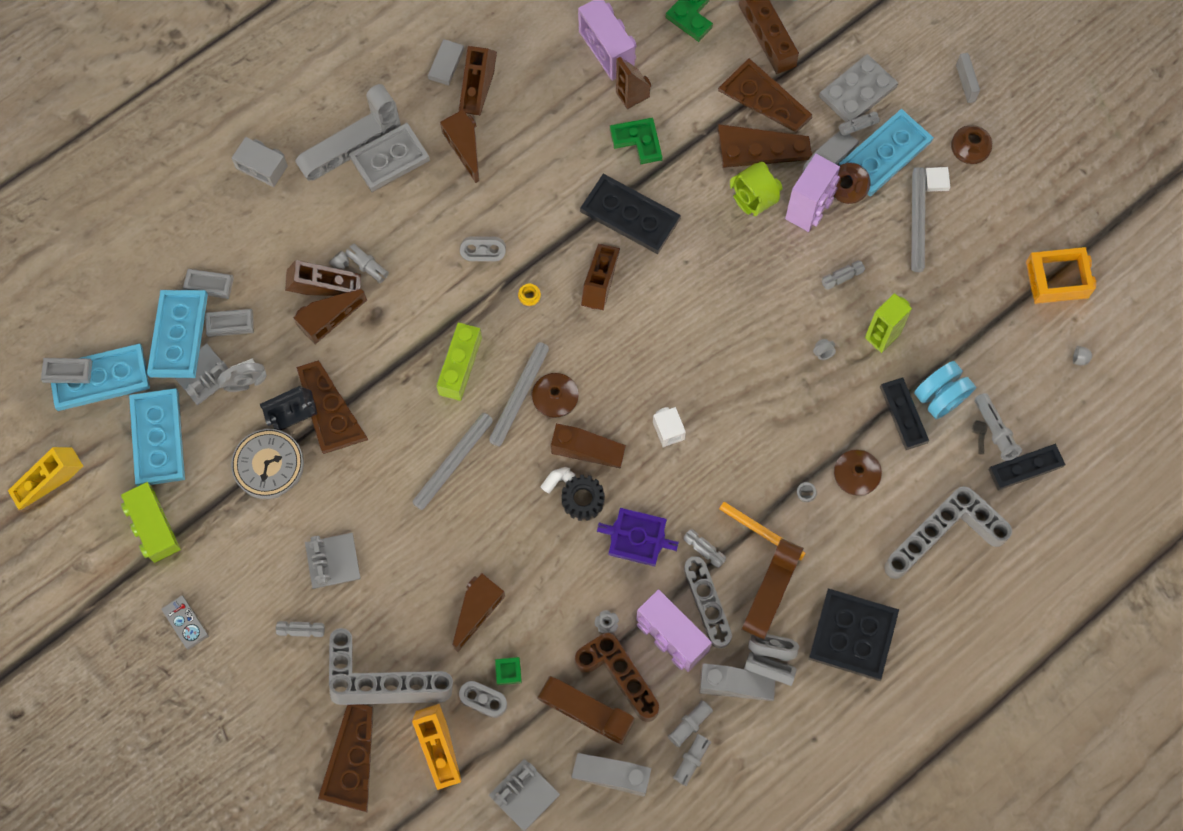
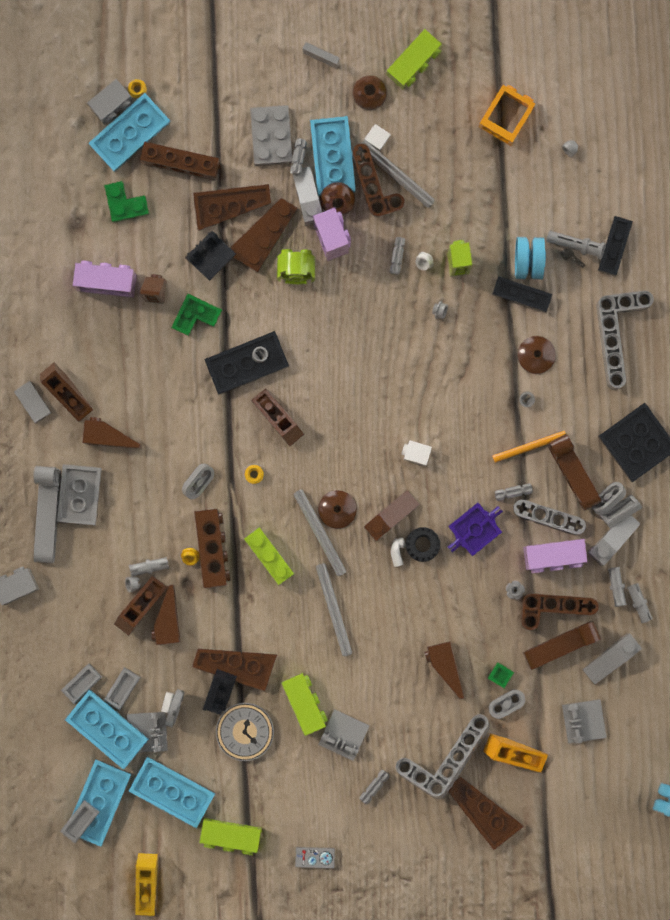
camera: 50 degrees left, 15 degrees up
none -> yellow plate [181,548,200,566]
none -> black hinge [185,231,236,281]
none -> reddish brown brick [194,509,231,588]
none -> light grey hinge [252,347,268,363]
none -> lime brick [281,673,328,736]
none -> reddish brown beam [352,144,405,217]
none -> lime brick [386,29,442,90]
none -> white plate [416,252,434,270]

